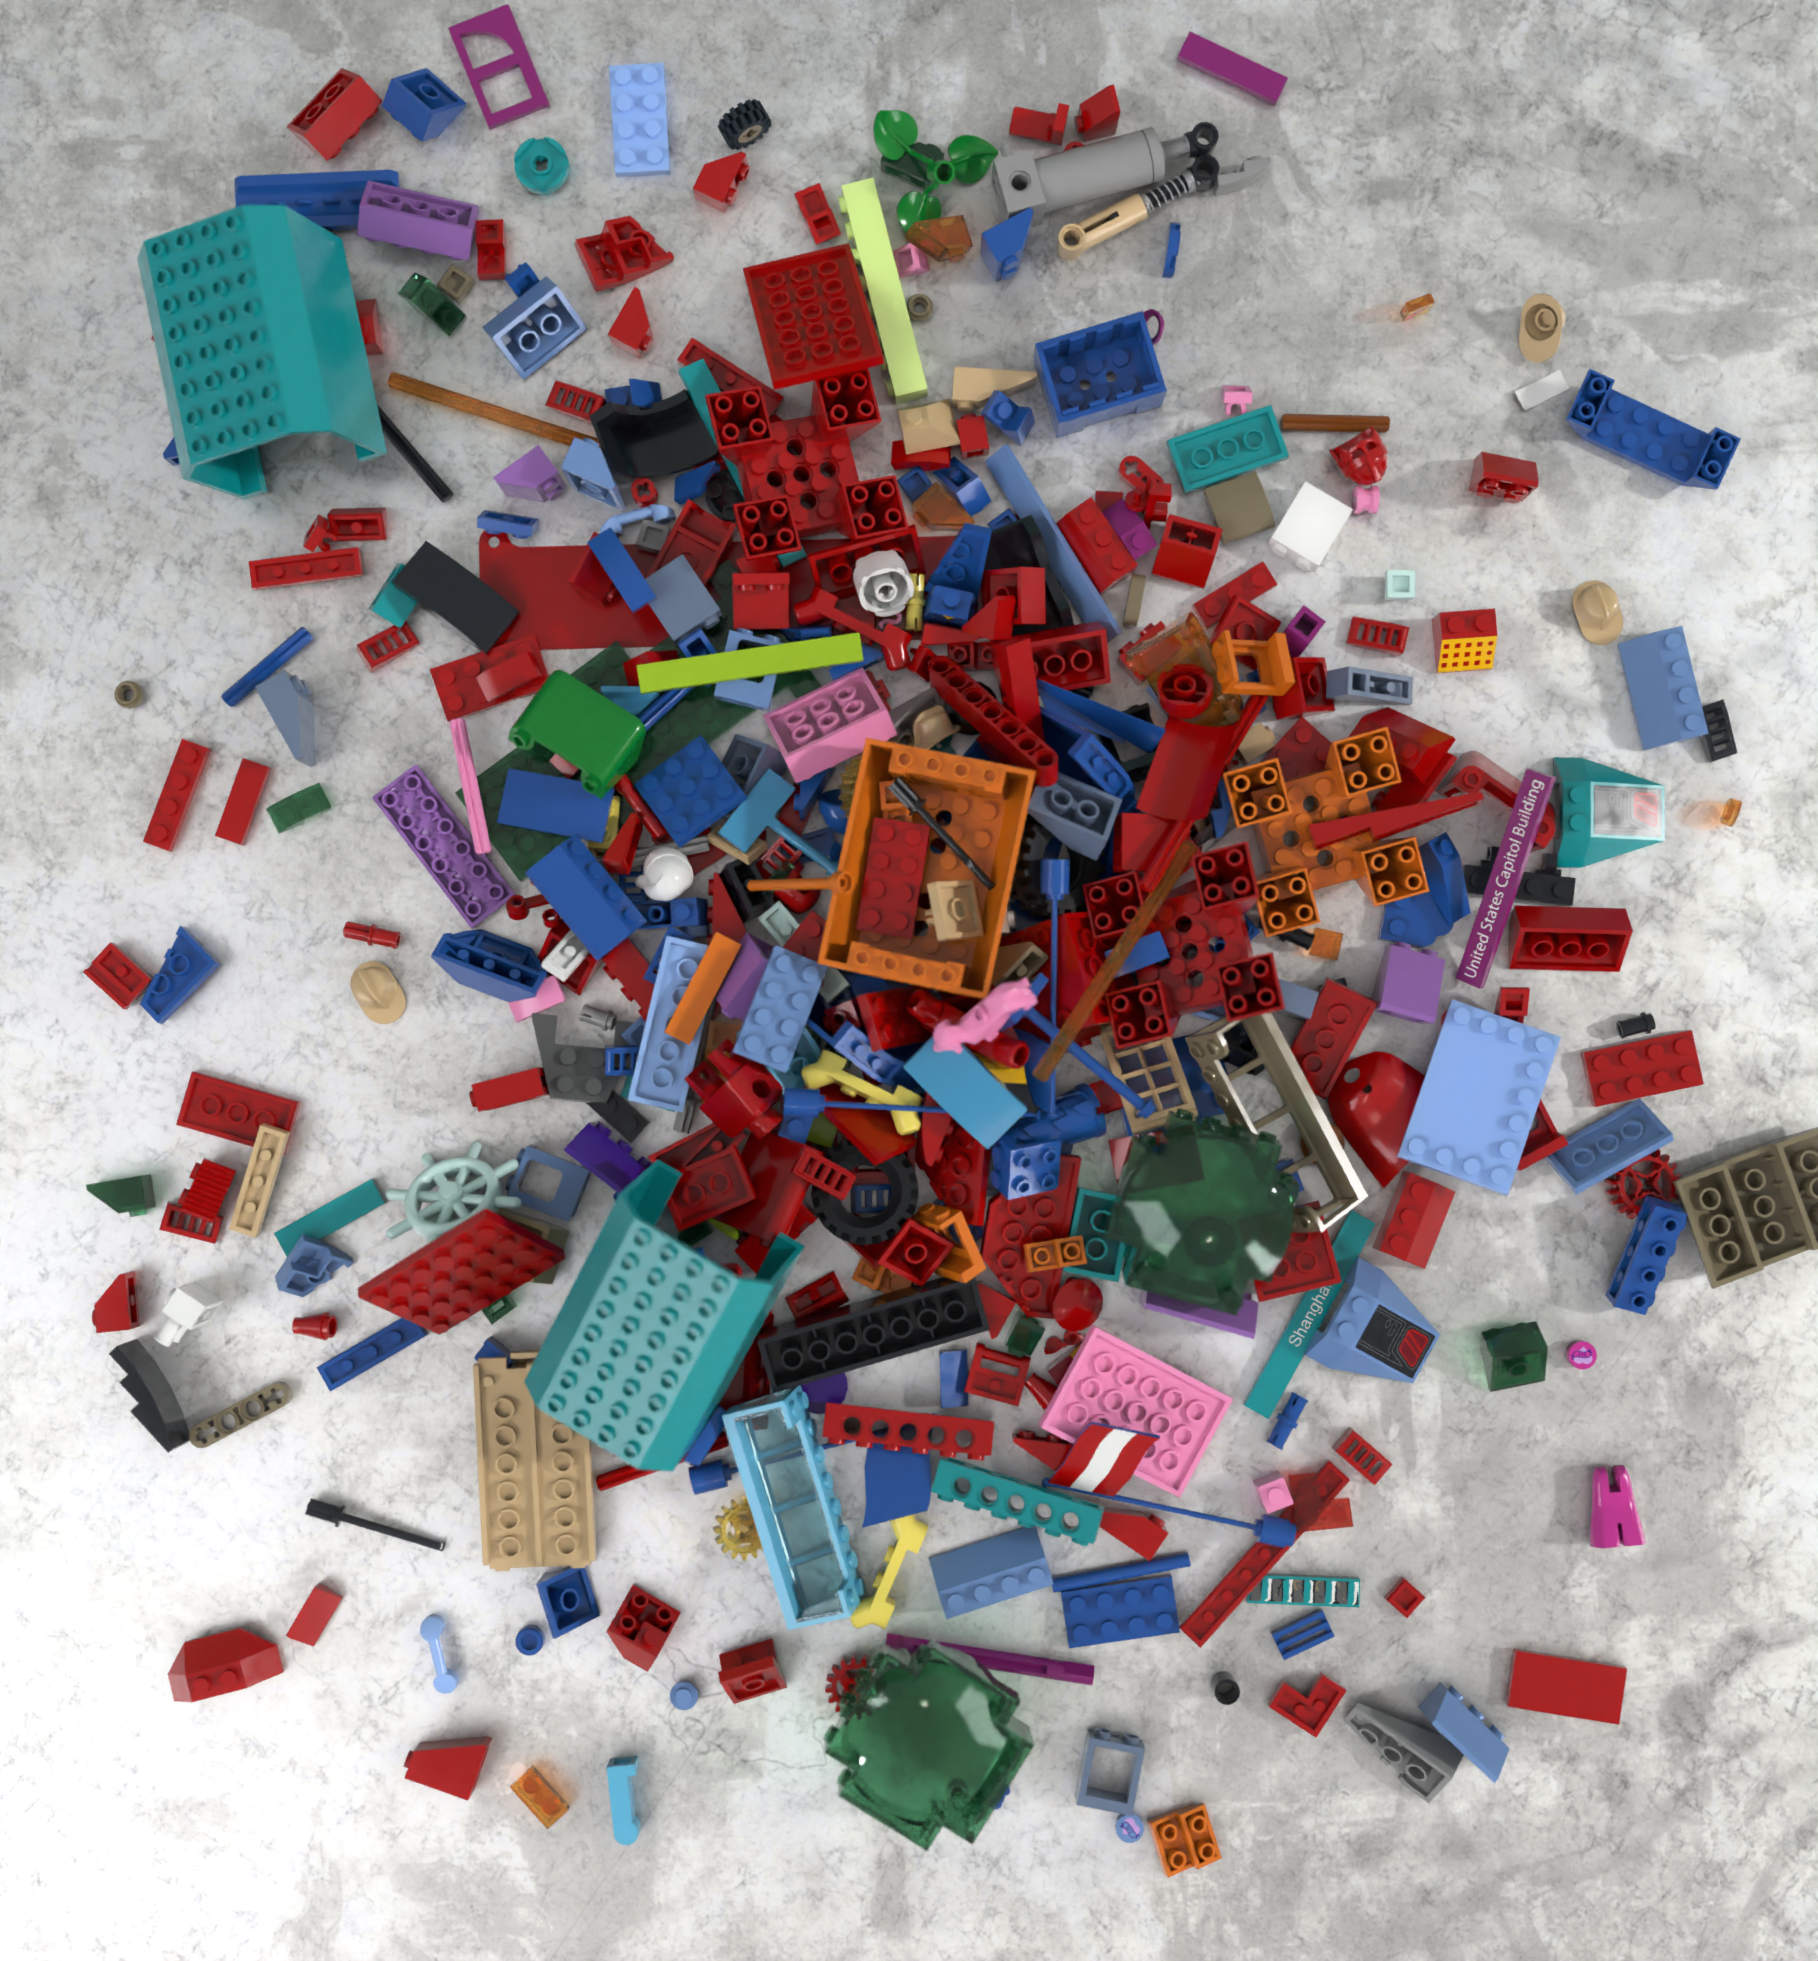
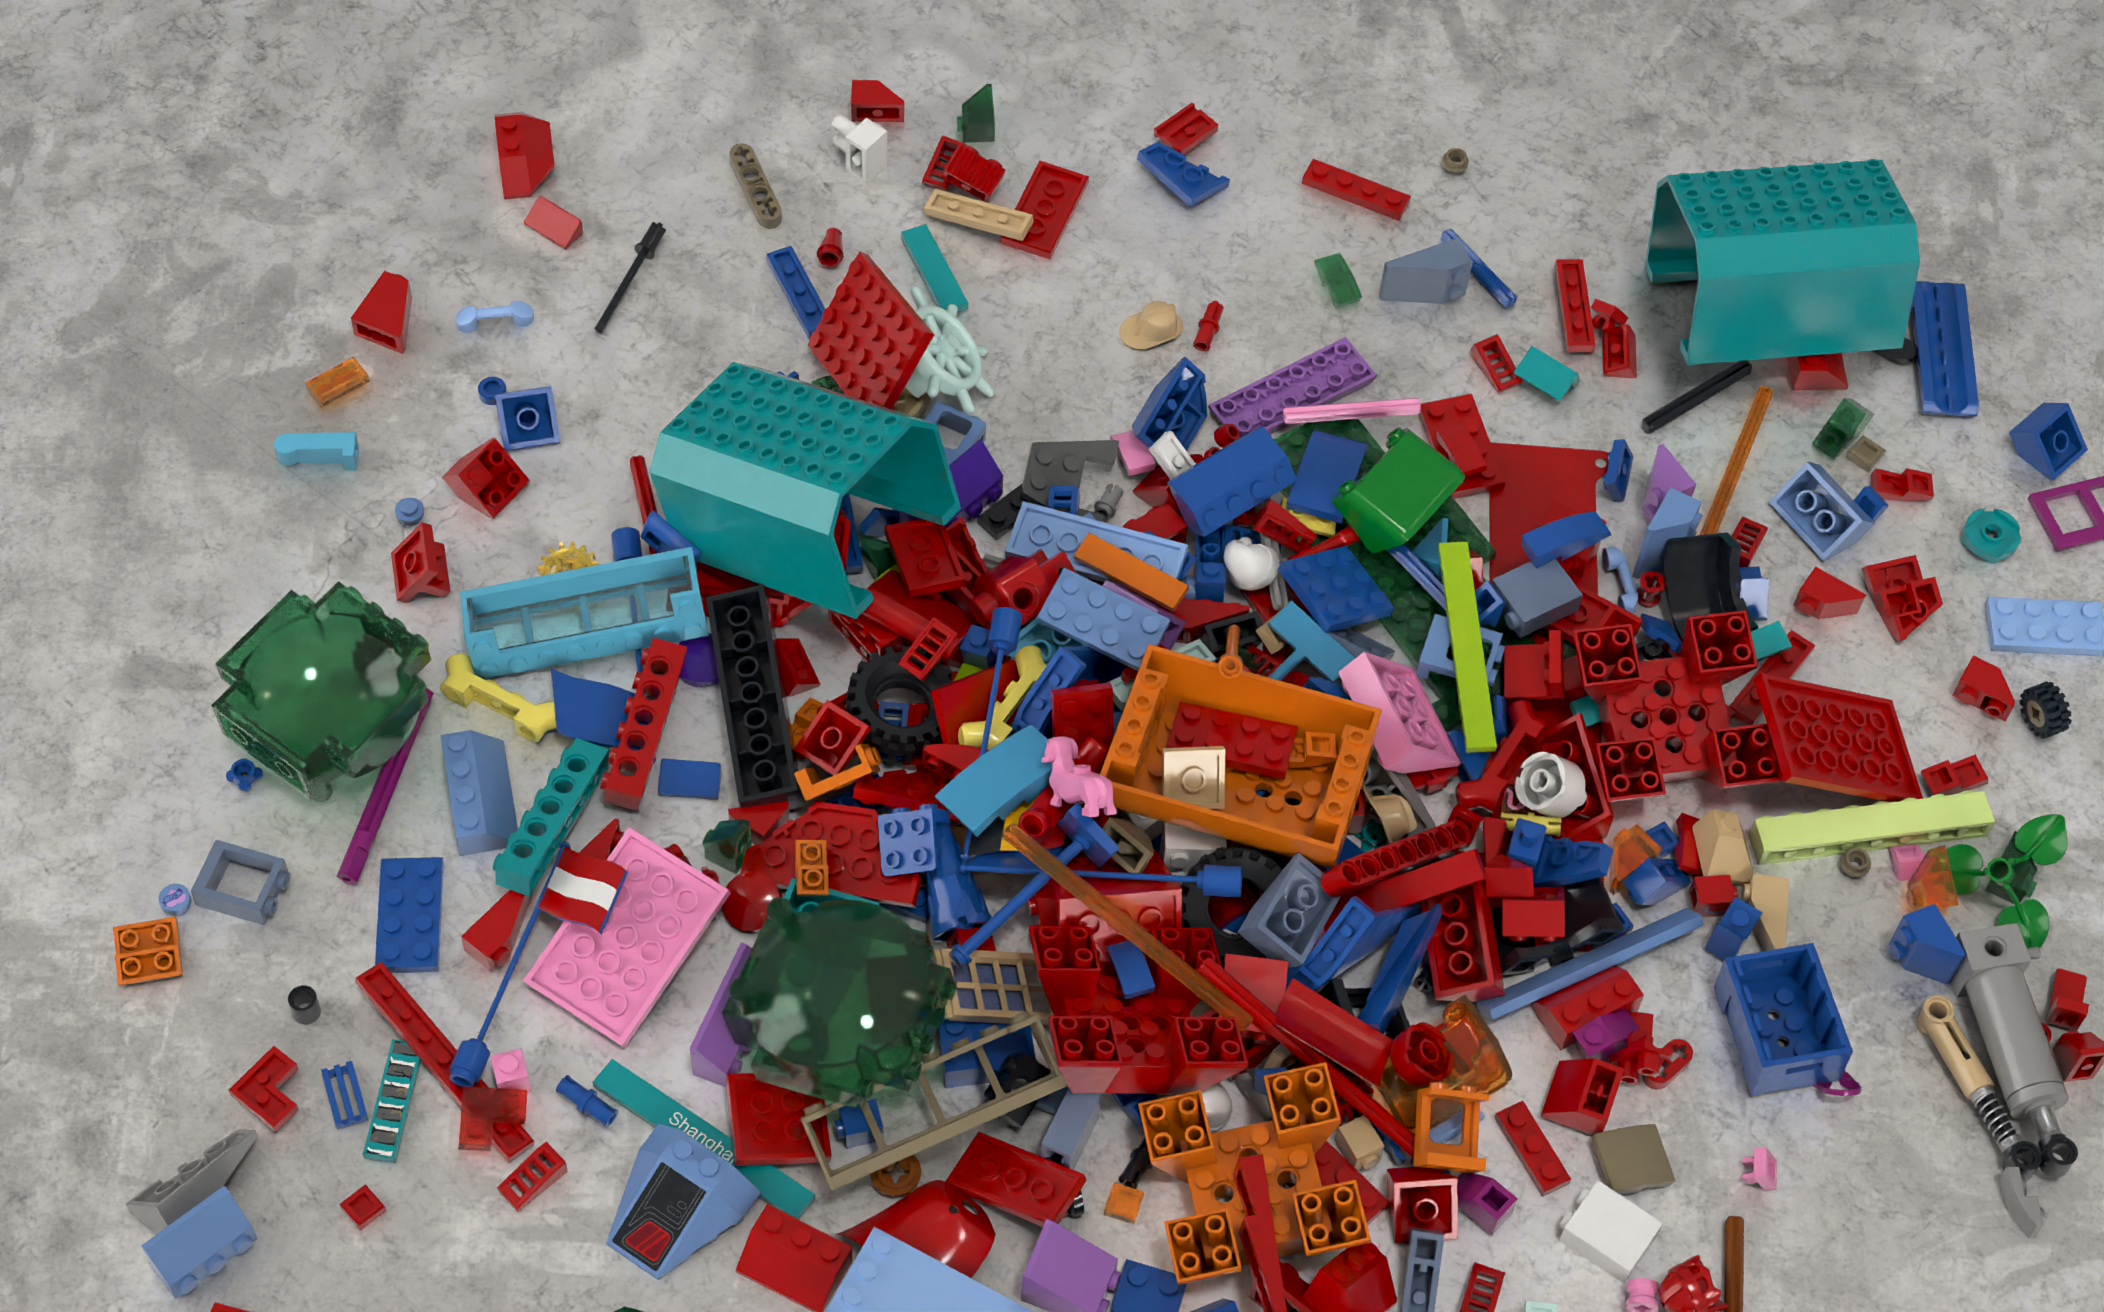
camera: 90 degrees right, 30 degrees down
black slope [109,1339,190,1453] -> none
red tile [215,758,271,846] -> none
medium blue slope [275,1234,353,1297] -> none
red slope [287,68,383,161] -> none
medium lavender slope [357,180,479,260] -> none
black slope [392,541,520,655] -> none
red window [469,1067,549,1112] -> none
tan piece [473,1350,597,1571] -> none
light grey plate [636,520,671,554] -> none
black piece [888,776,996,890] -> none
red plate [964,1342,1031,1406] -> none
blue piece [1052,1552,1191,1593] -> none
dark tan beam [1122,573,1146,627] -> none
blue tile [1162,222,1181,278] -> none
teal plate [1166,405,1289,494] -> none
red tile [1207,594,1281,671] -> none

